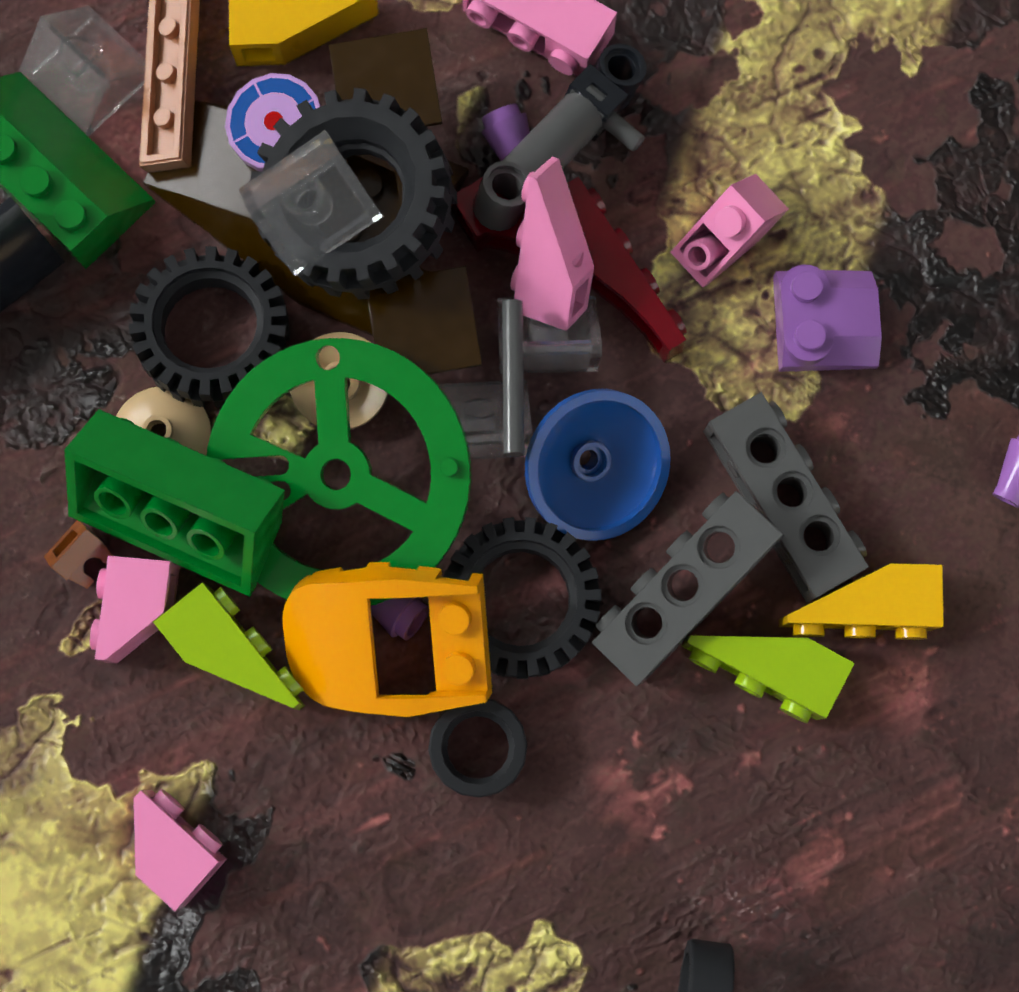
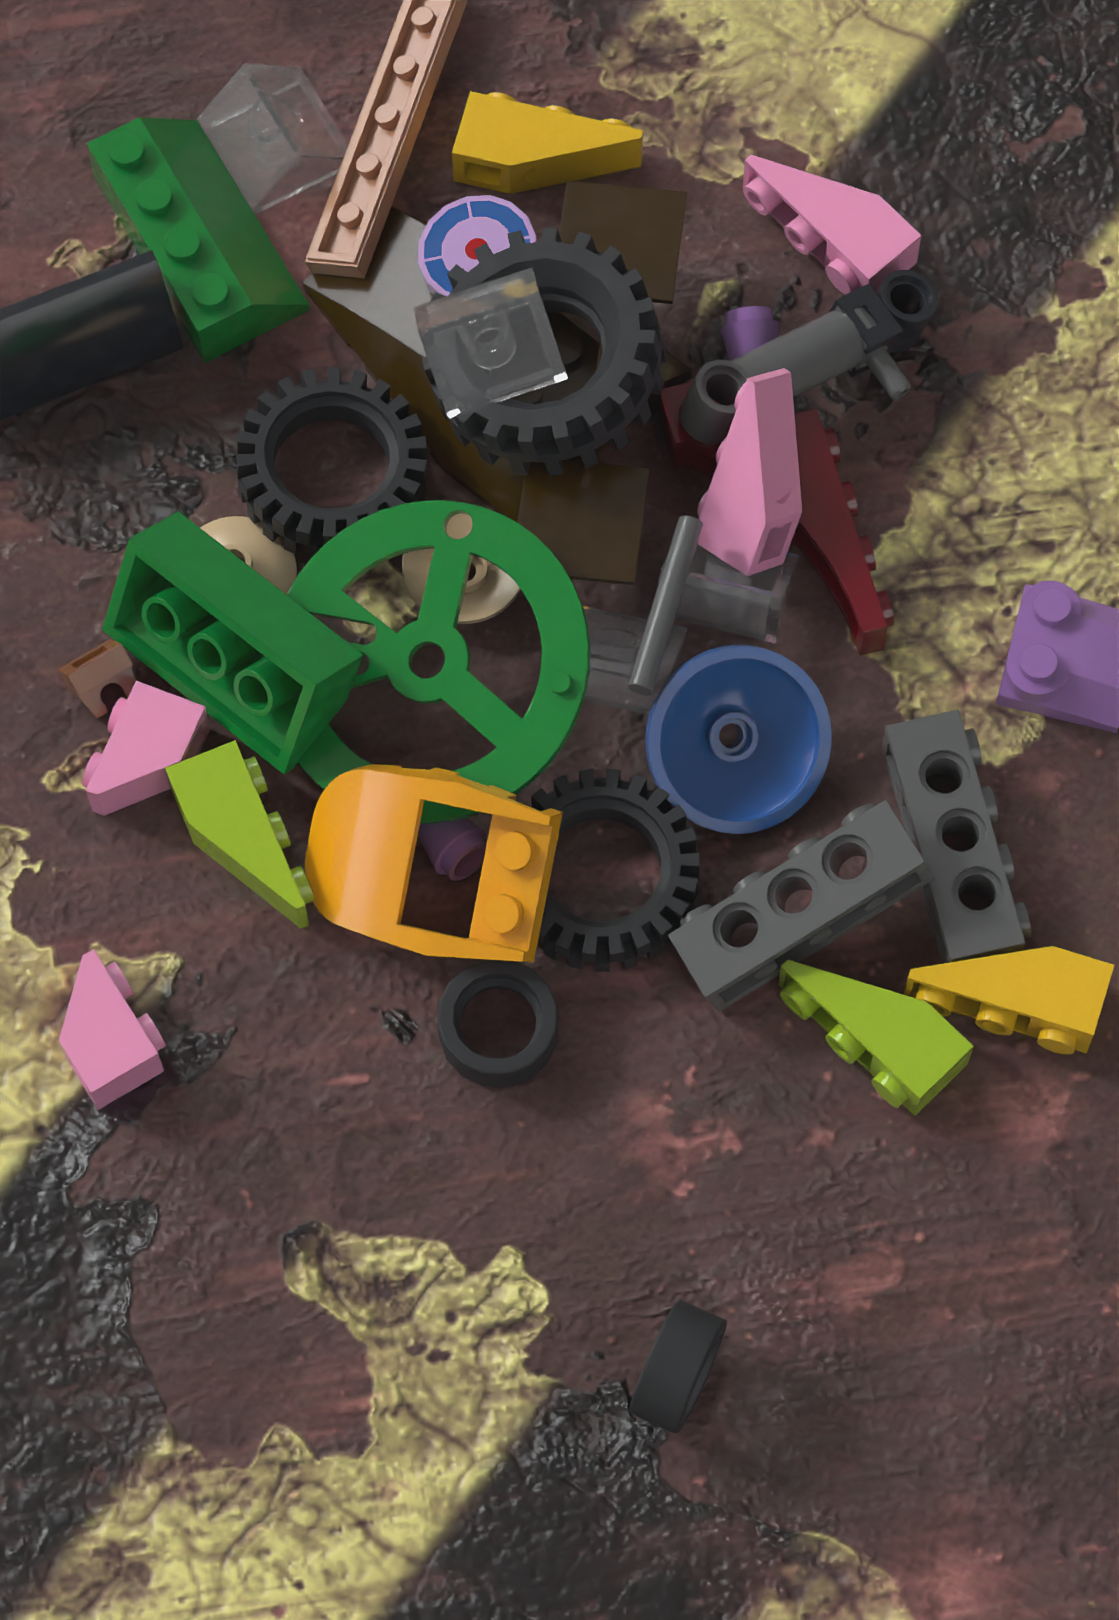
camera: 20 degrees right, 10 degrees down
bright pink slope [670,174,789,287] -> none

